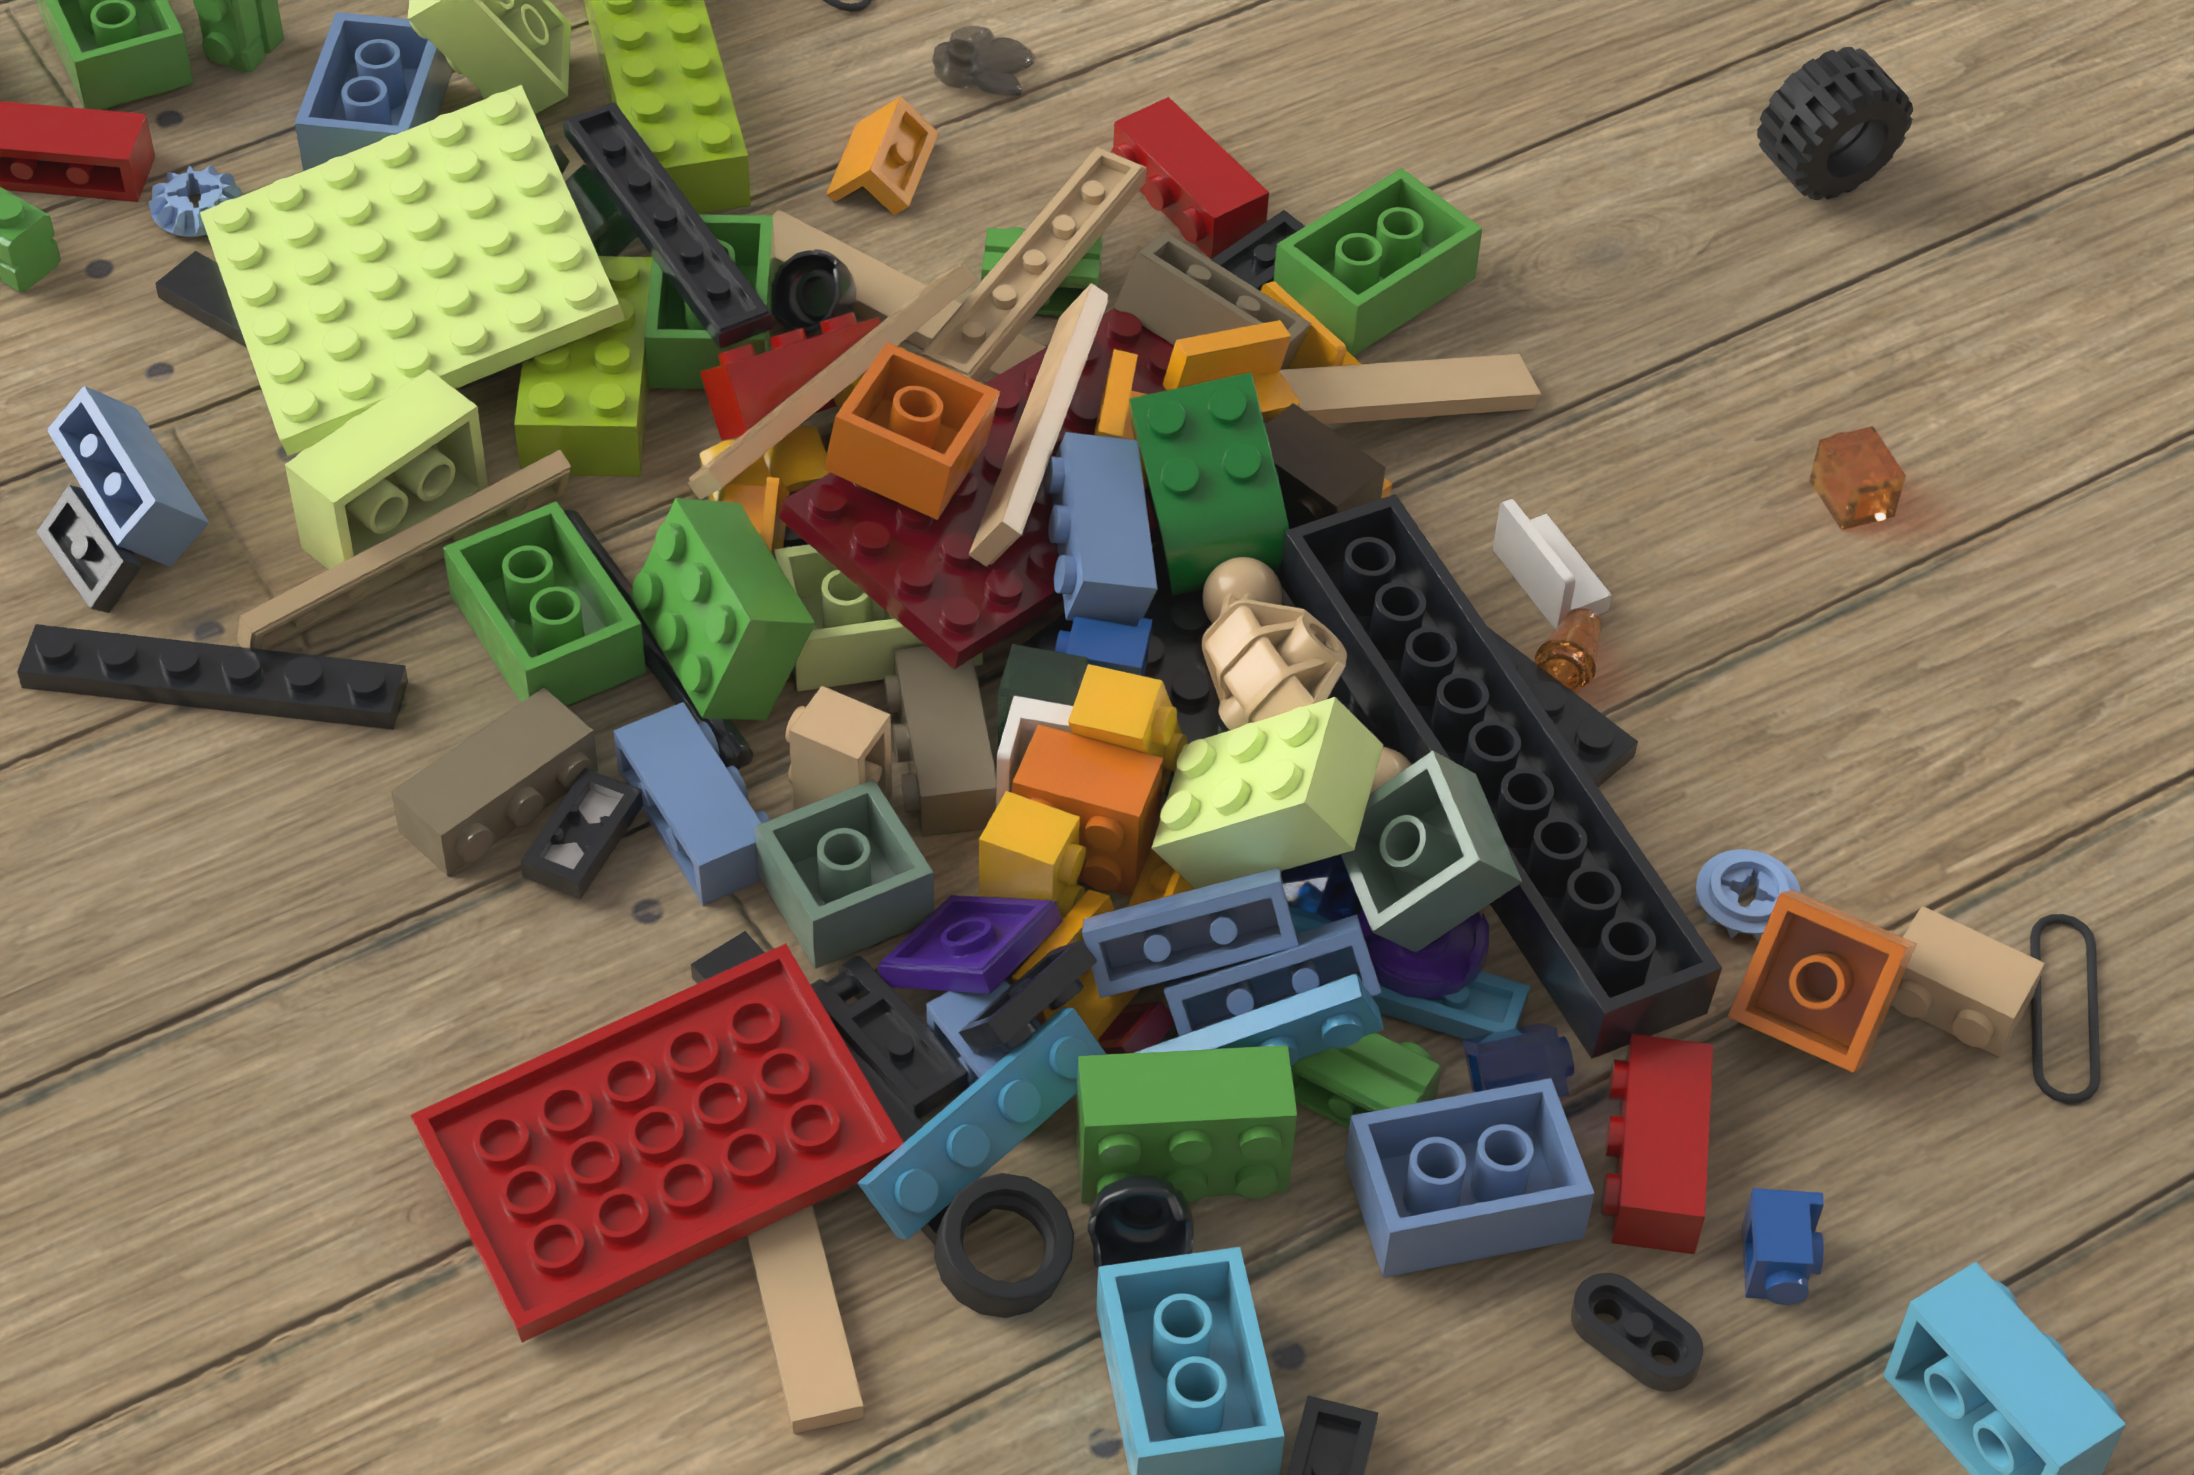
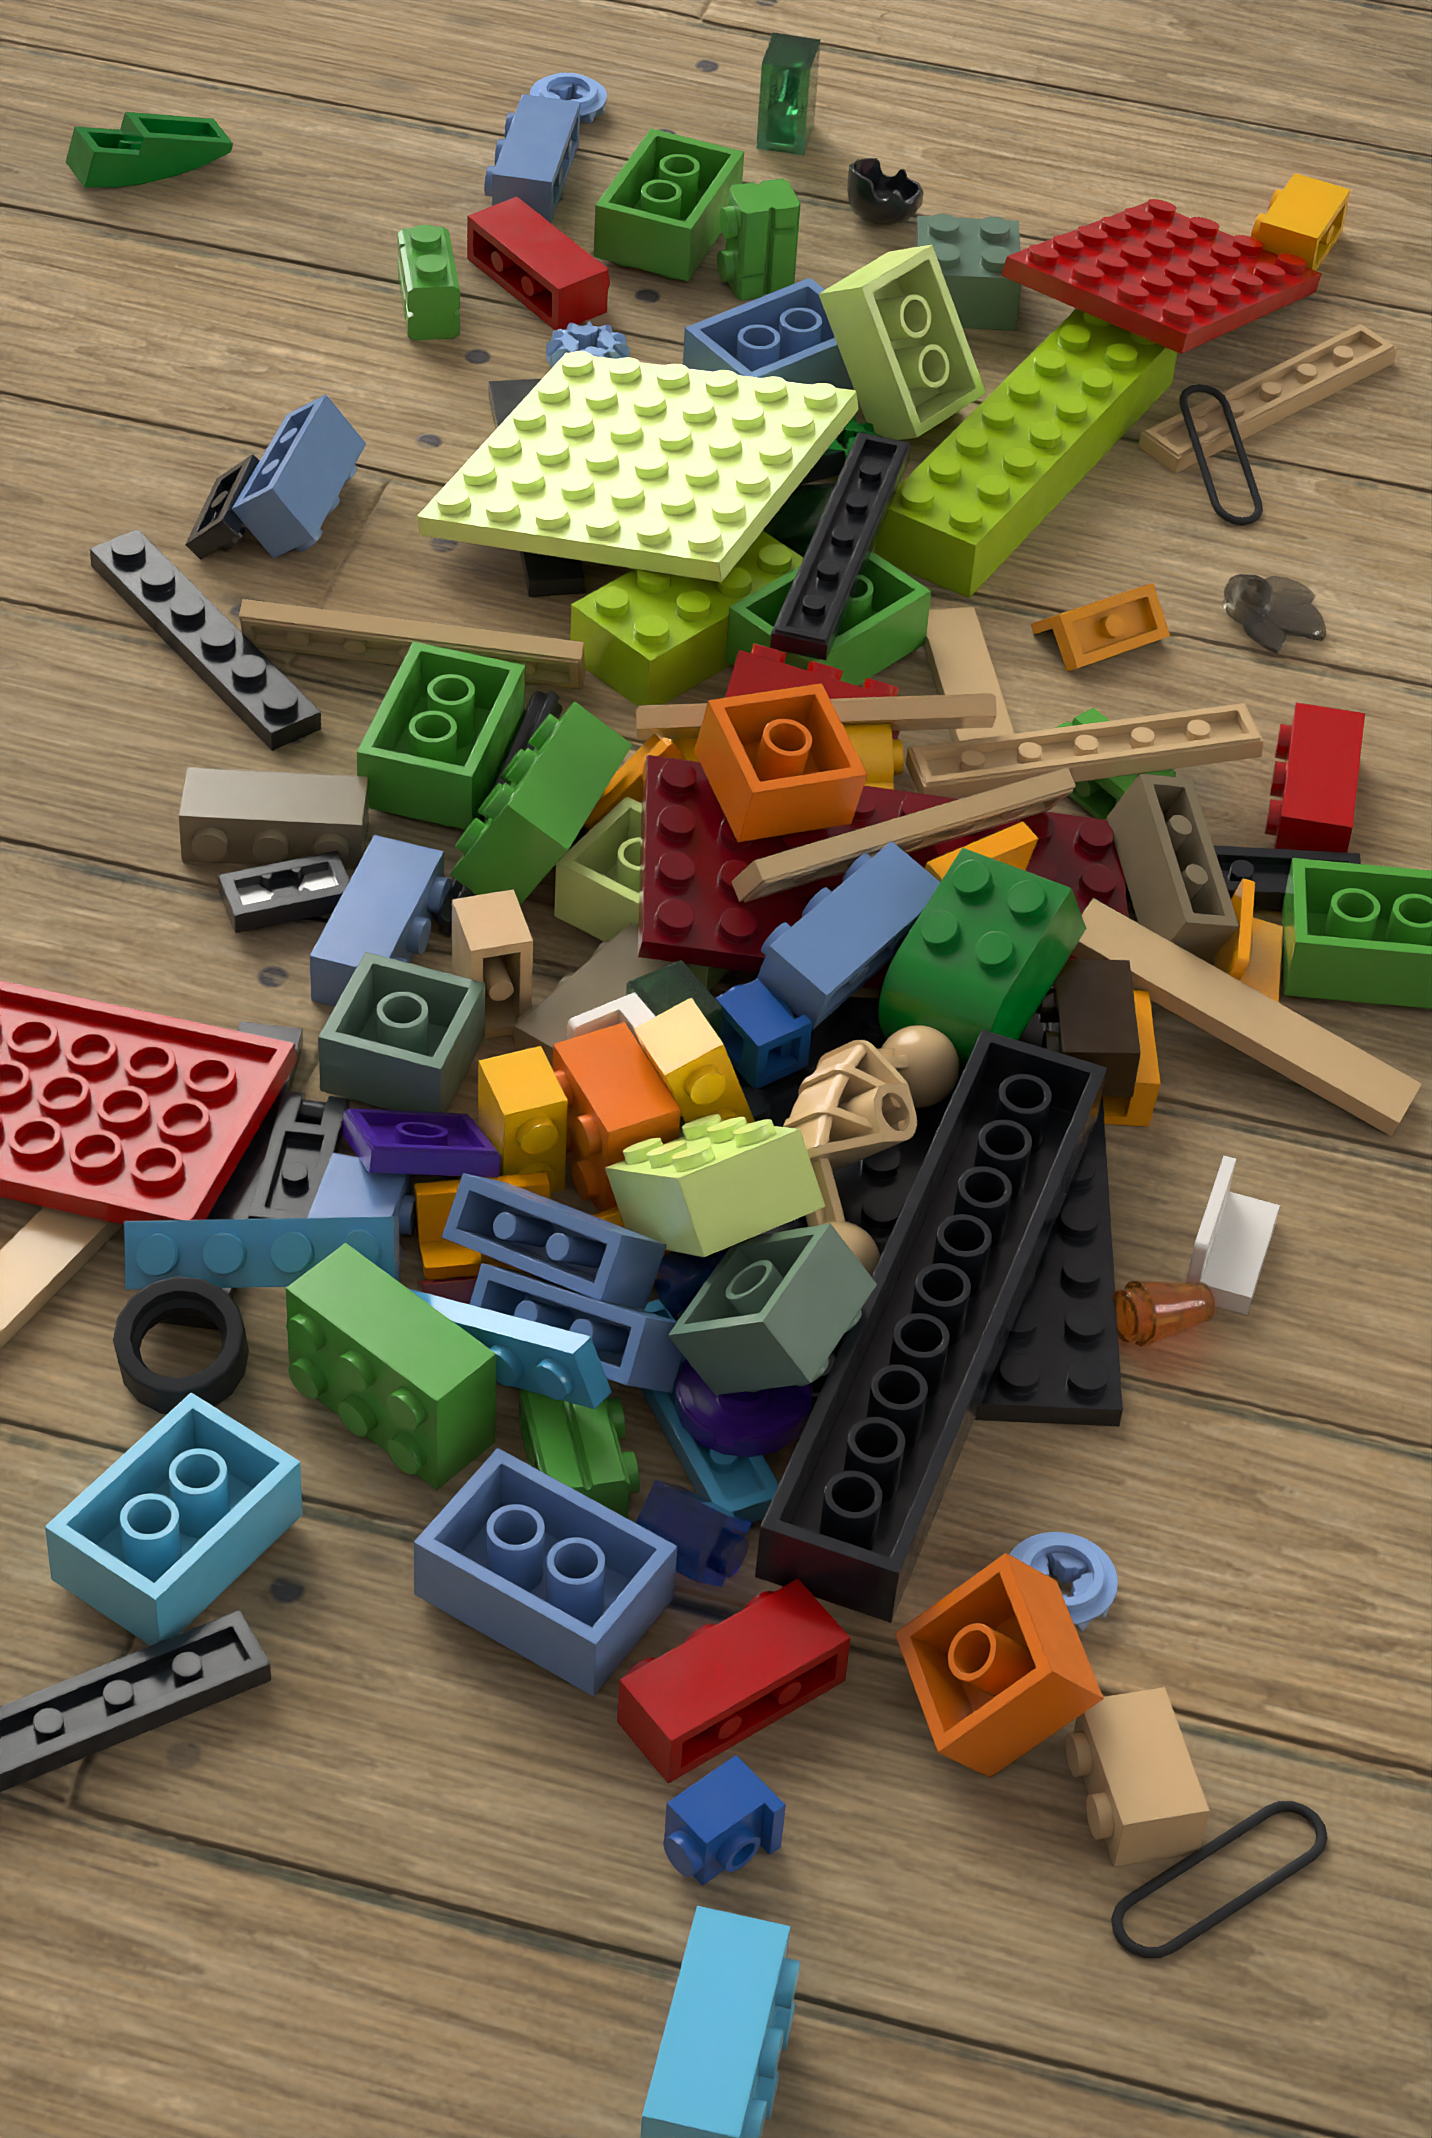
camera: 45 degrees right, 5 degrees down
yellowish green brick [285,369,489,570] -> none
black hair [772,249,857,338] -> none
black plate [958,940,1097,1054] -> none
black hair [1087,1175,1194,1268] -> none
light orange panel [1163,320,1300,420] -> none
black plate [1571,1273,1703,1392] -> none

